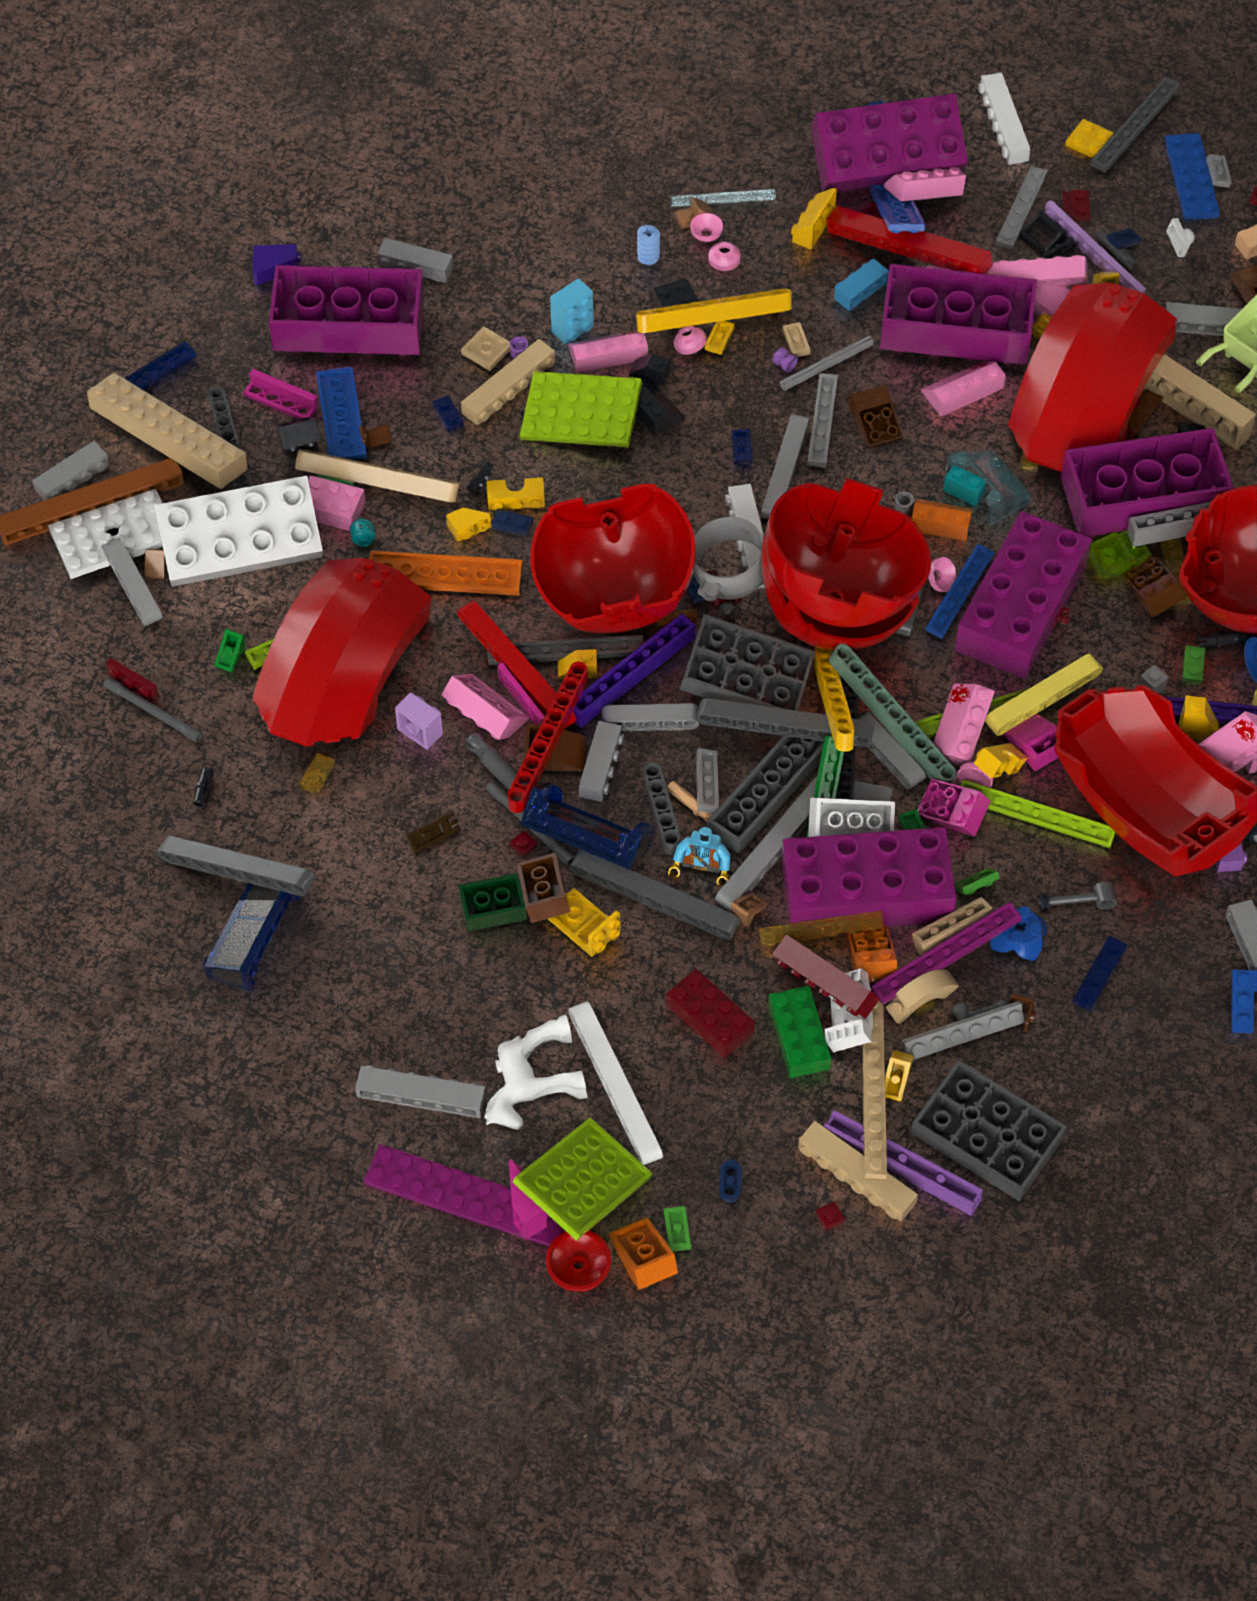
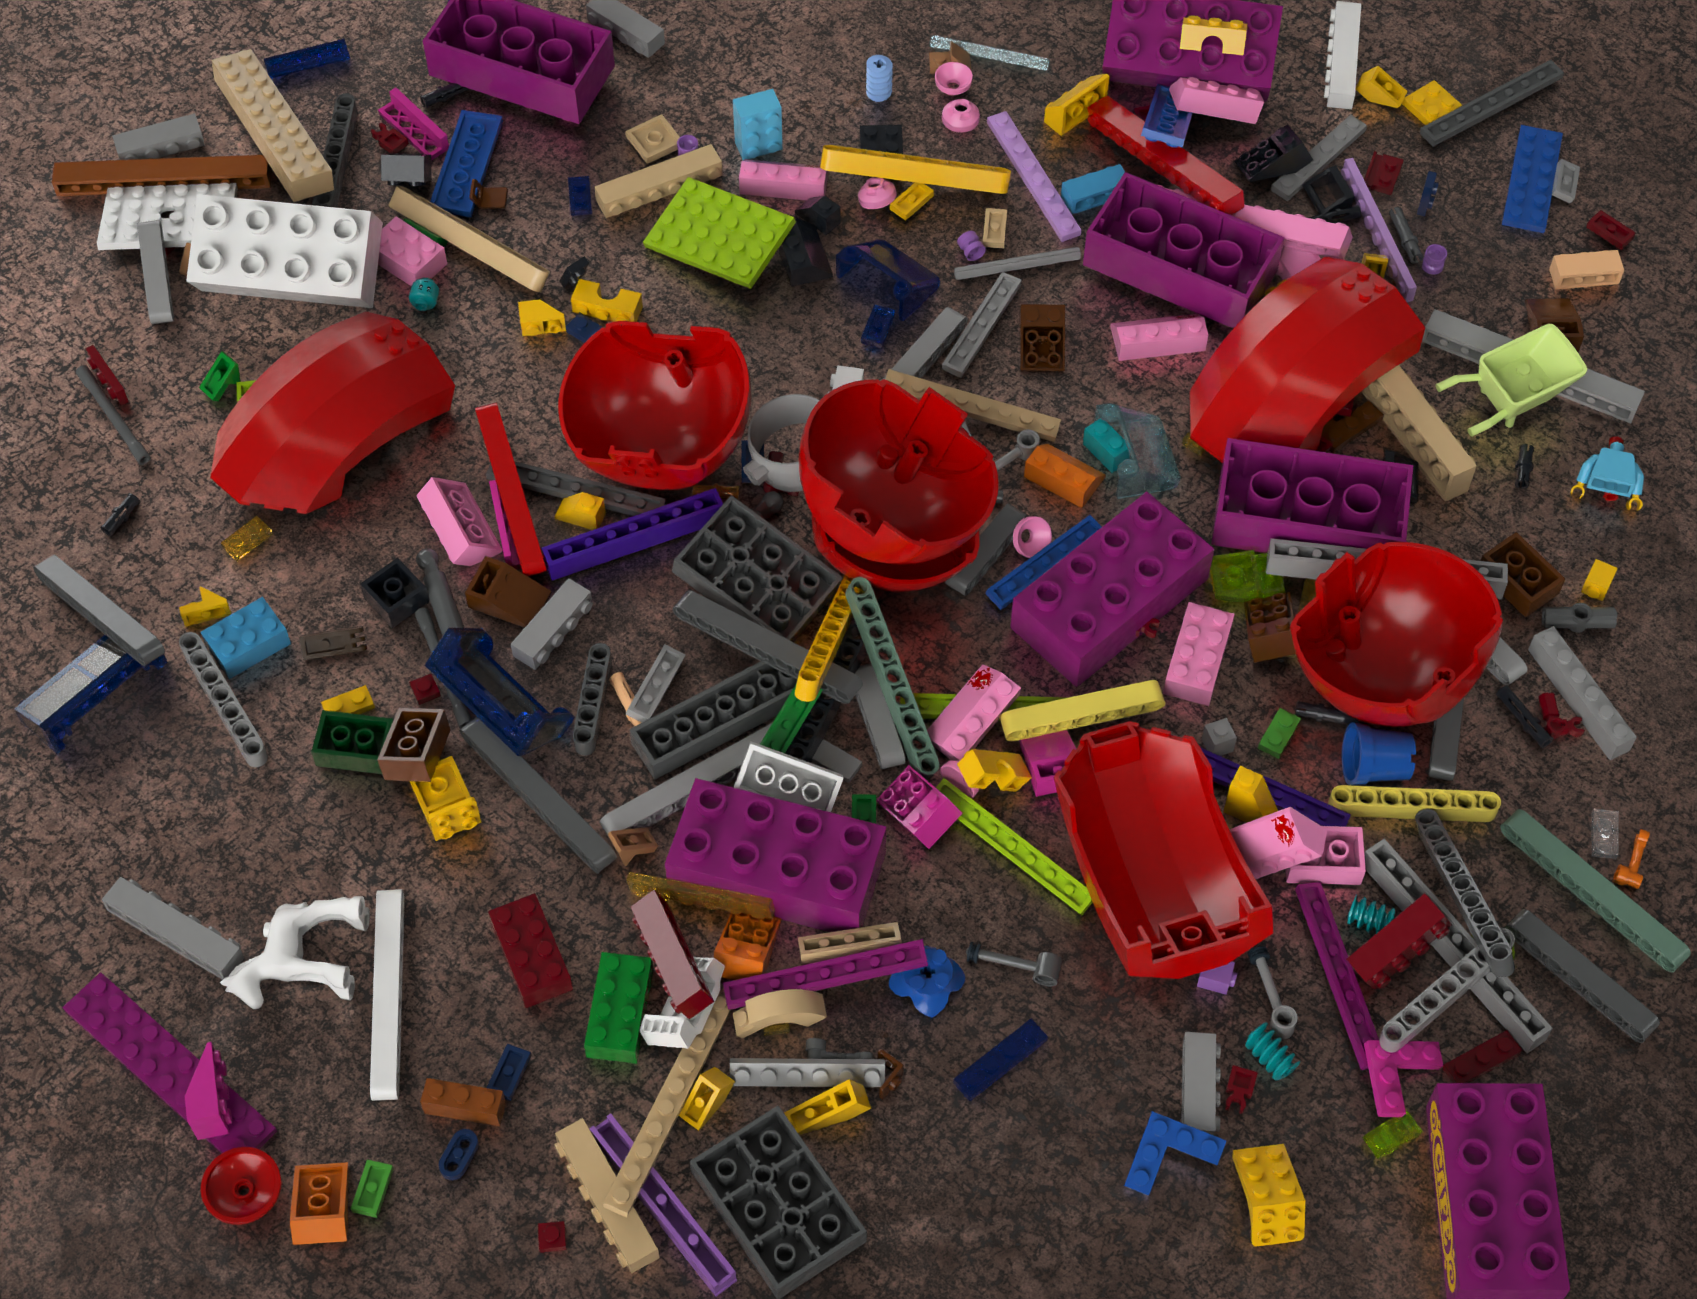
camera: 20 degrees right, 0 degrees up
orange plate [369,550,523,596] -> none
lavender brick [395,692,443,750] -> none
red beam [507,661,588,813] -> none
lime plate [513,1117,653,1241] -> none
light grey beam [602,703,699,731] -> none
torso [668,827,730,886] -> none
bright green plate [954,867,1000,895] -> none
dark blue tile [1106,229,1142,249] -> none
white tile [1166,218,1195,257] -> none
none -> yellow slope [179,586,231,627]
none -> light grey beam [179,632,268,767]
none -> dark azure brick [201,597,291,679]
none -> yellow plate [321,685,375,714]
none -> black brick [360,558,430,628]
none -> dark red plate [371,123,409,153]
none -> black pin [420,83,469,109]
none -> dark orange brick [420,1078,506,1127]
none -> dark blue plate [487,1044,532,1101]
none -> yellow slope [784,1079,871,1135]
none -> clear blue windscreen [836,239,940,321]
none -> tan plate [885,369,1061,442]
none -> lavender plate [987,111,1081,242]
none -> bright pink brick [1163,602,1235,706]
none -> yellow arch [1180,16,1247,55]
none -> black slope [1234,124,1314,182]
none -> yellow slope [1355,66,1408,108]
none -> dark blue plate [1417,171,1439,217]
none -> medium lavender wheel [1422,244,1447,275]

